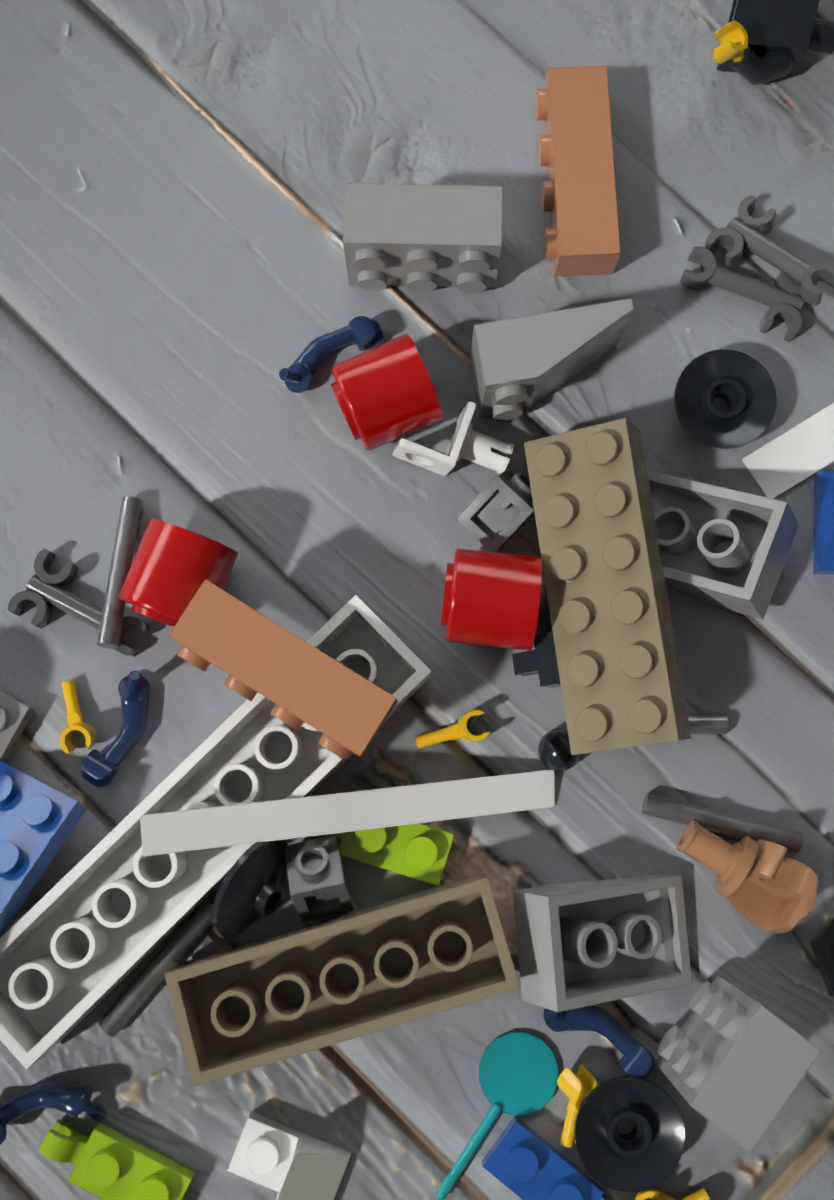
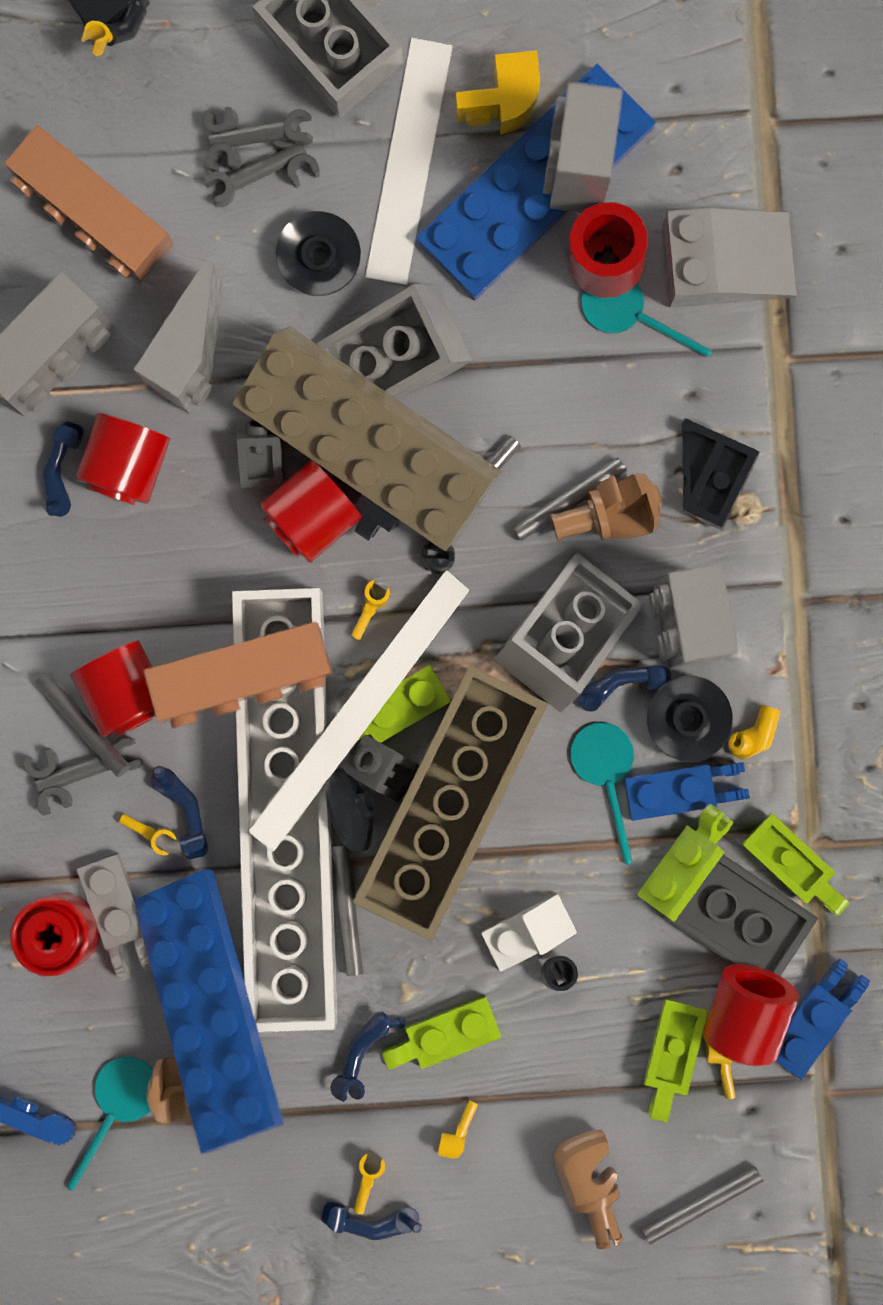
camera: 50 degrees left, 5 degrees up
white bracket [392,401,514,476] -> none
yellow hand [557,1064,599,1148] -> none

